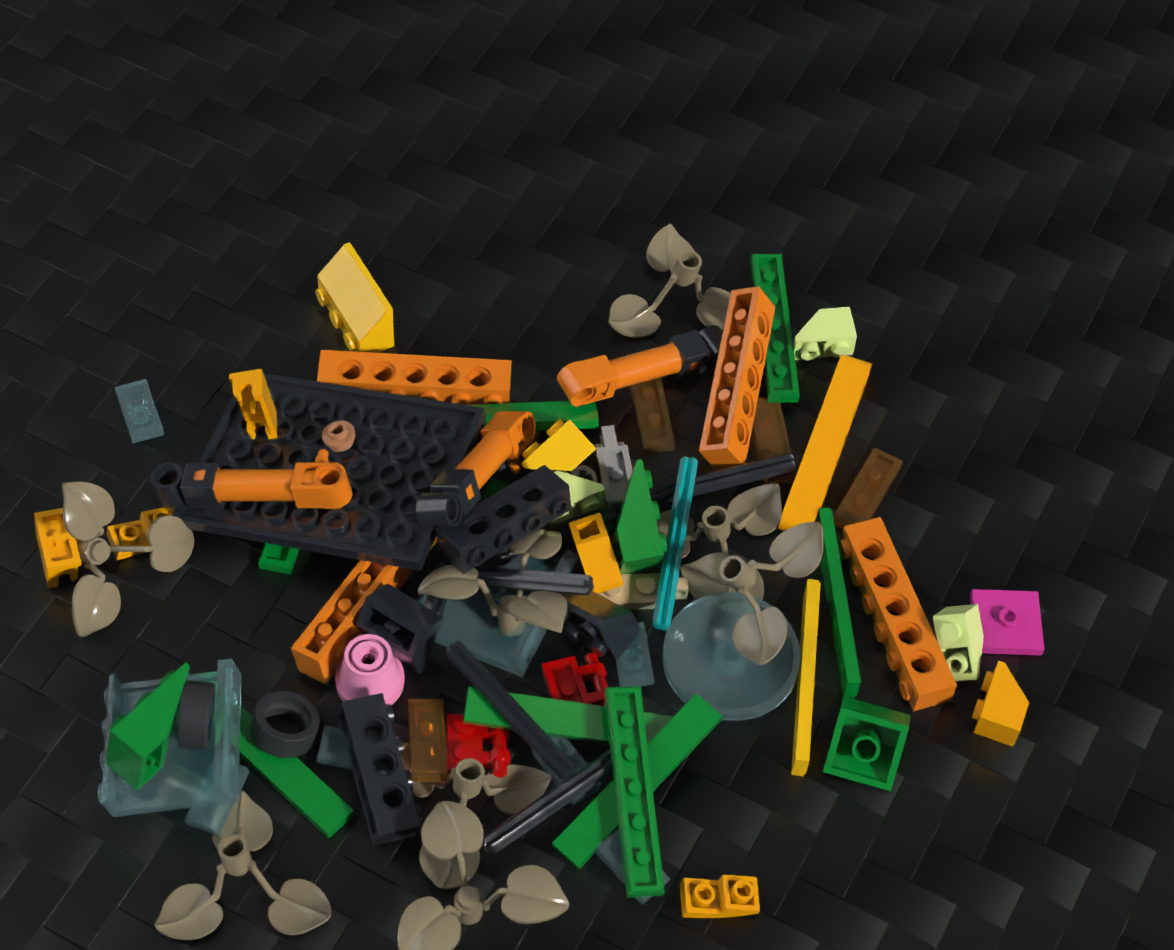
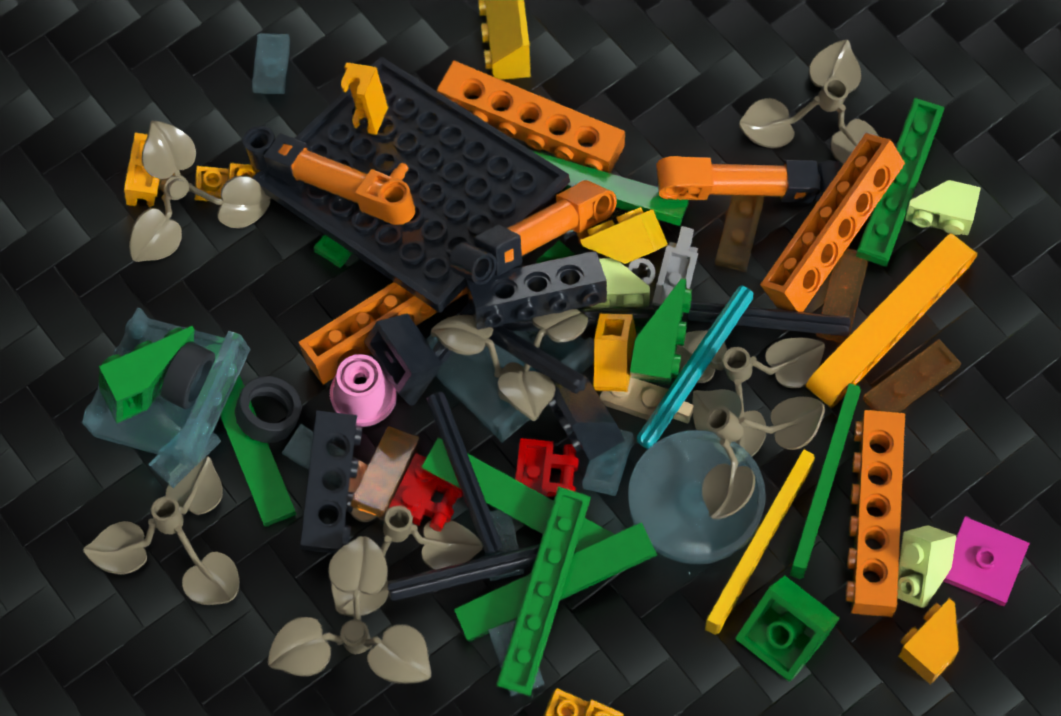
camera: 30 degrees right, 10 degrees up
nougat plate [322,421,355,452] -> none

